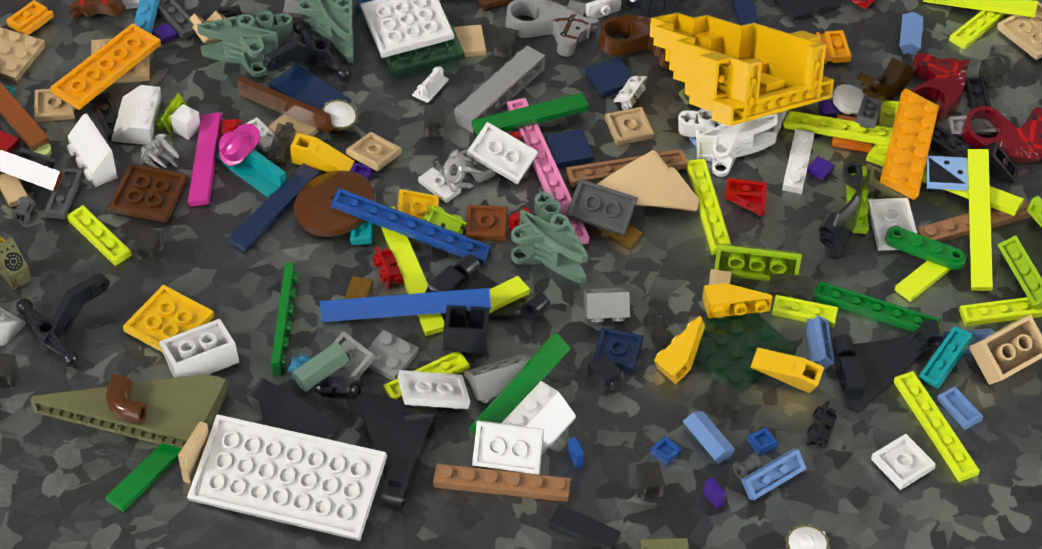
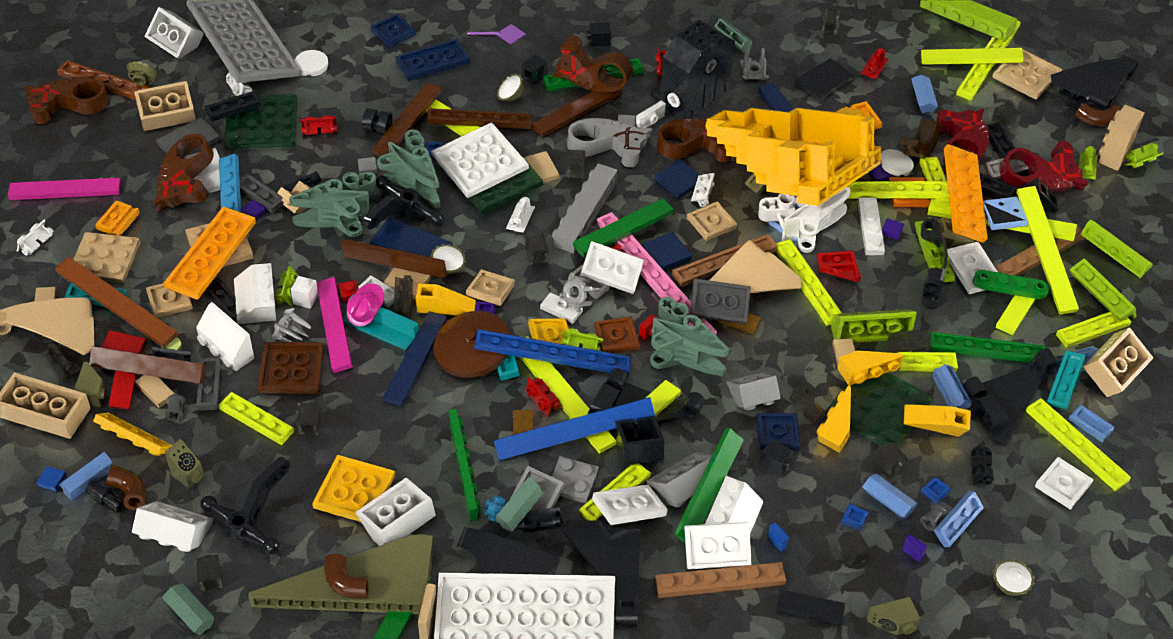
camera: 15 degrees left, 0 degrees up
dark grey plate [855,95,882,128] -> none

